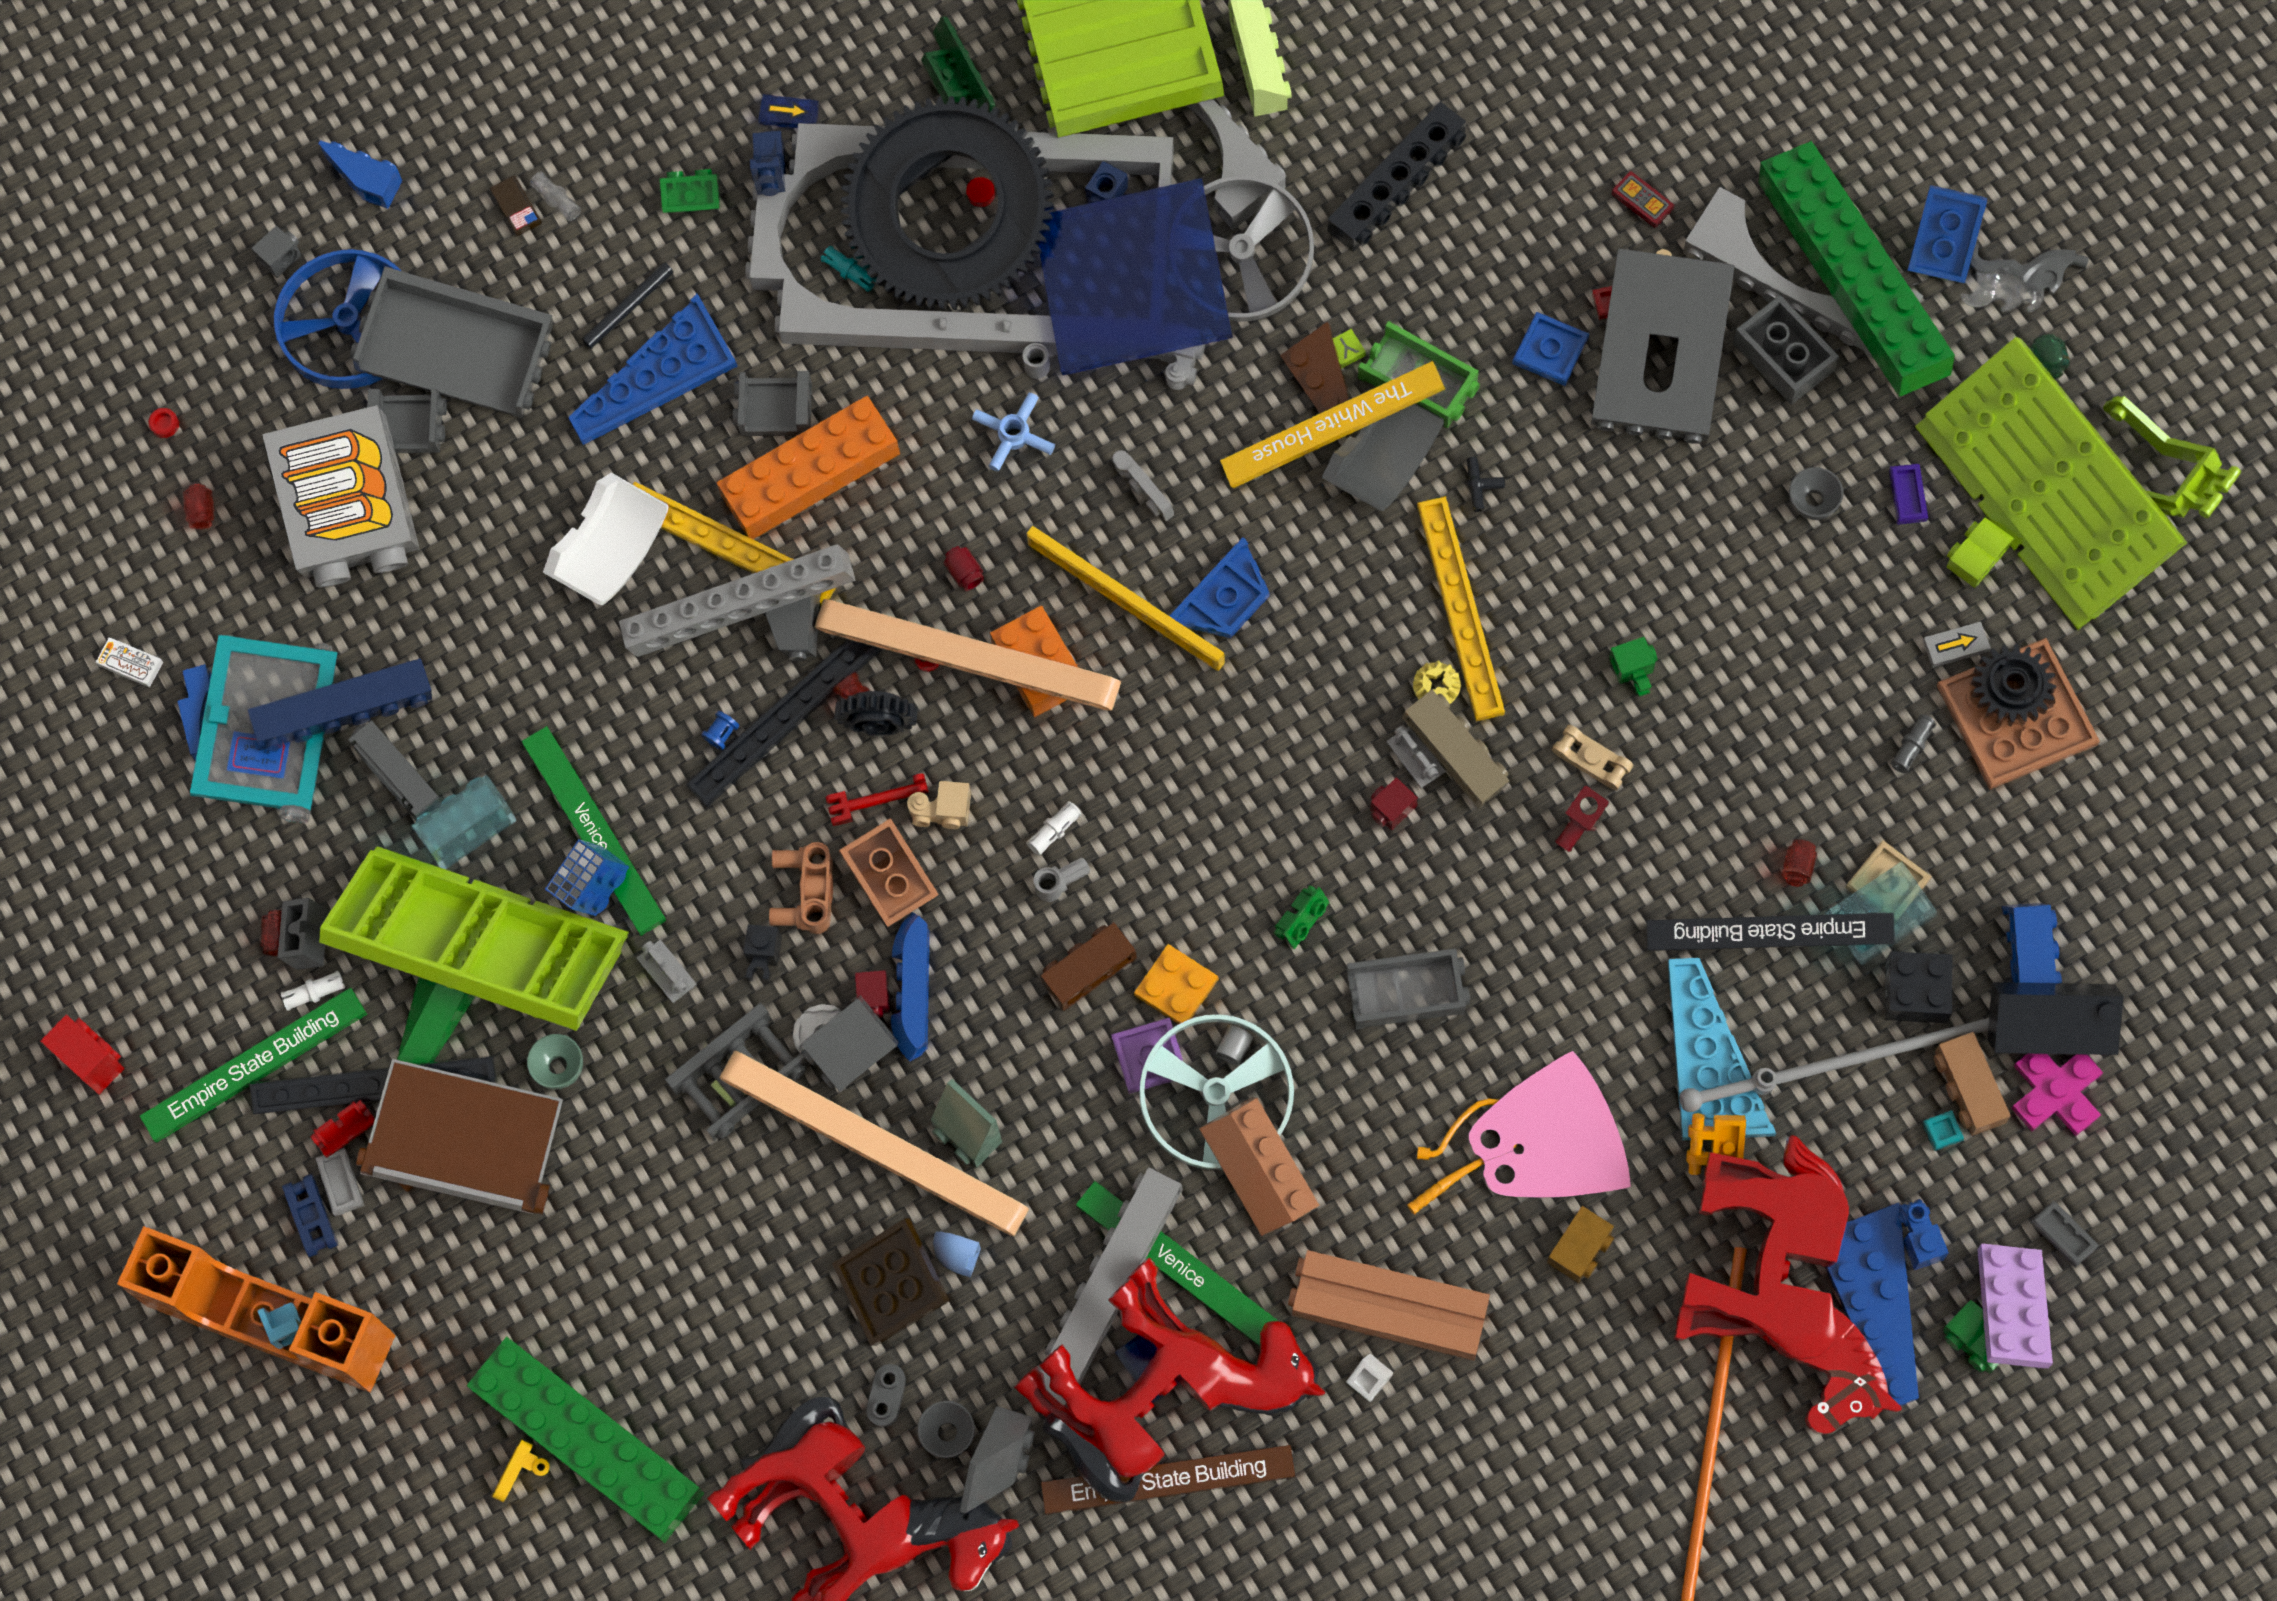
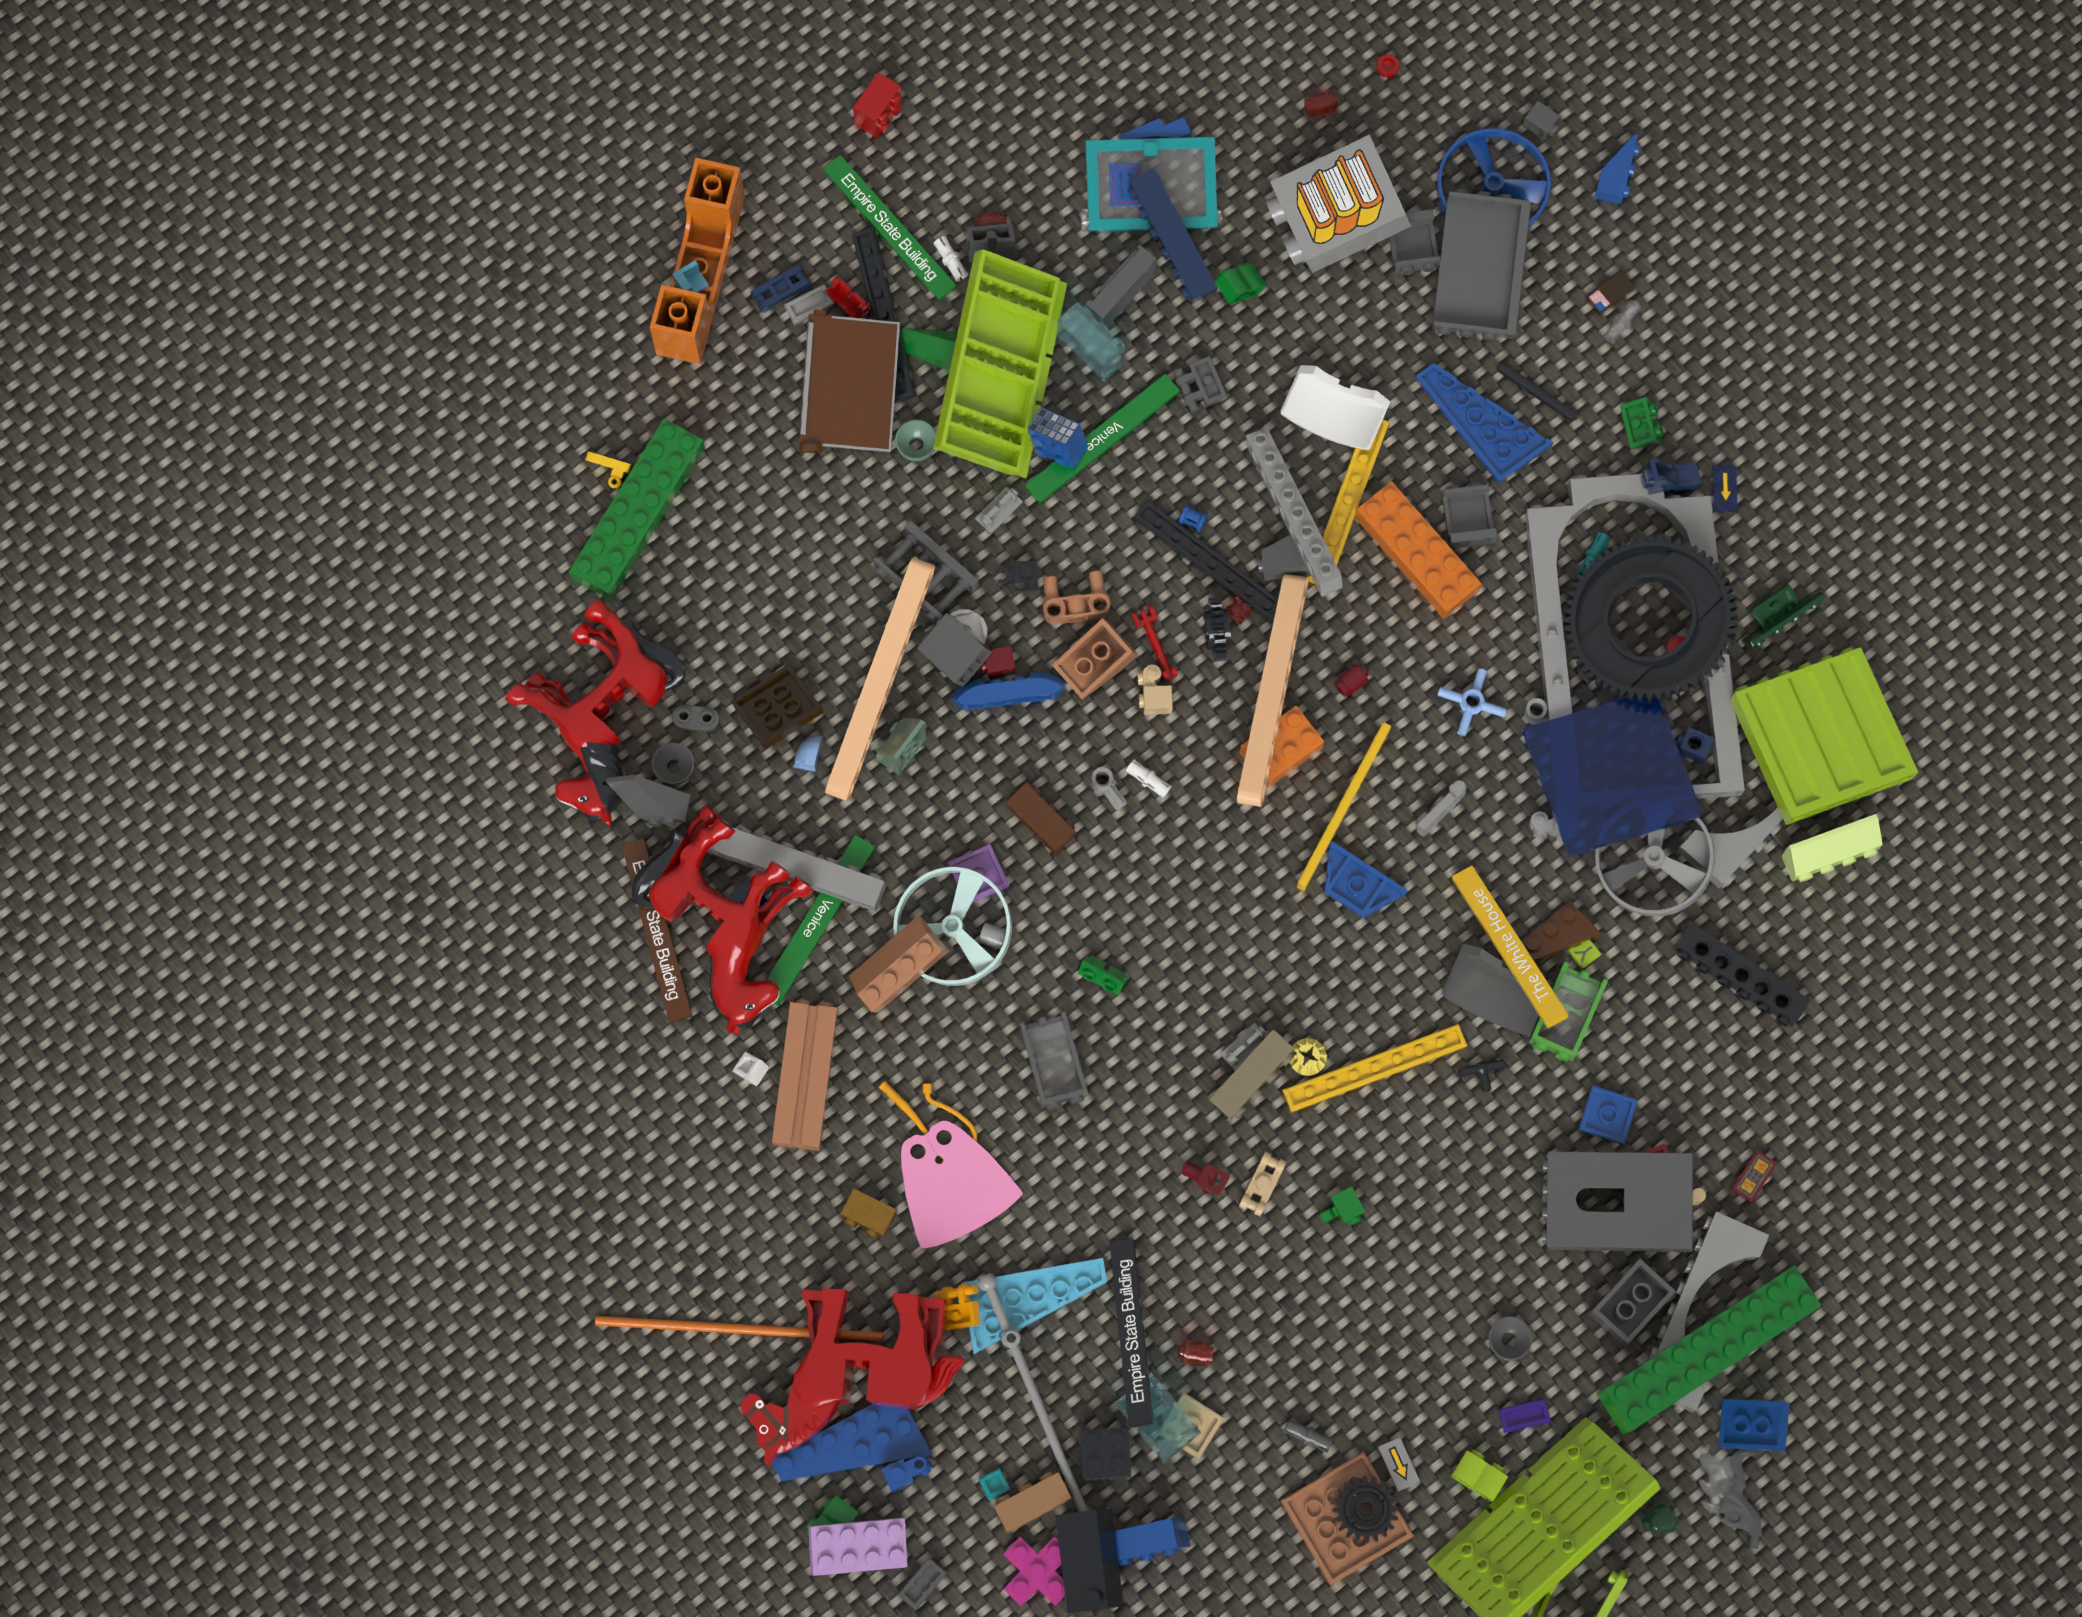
camera: 75 degrees right, 5 degrees up
white tile [95,637,163,688] -> none
light orange plate [1134,944,1219,1024] -> none
dark red brick [1370,777,1418,831] -> none
none -> dark grey plate [1174,356,1227,413]
none -> green brick [1215,263,1267,304]

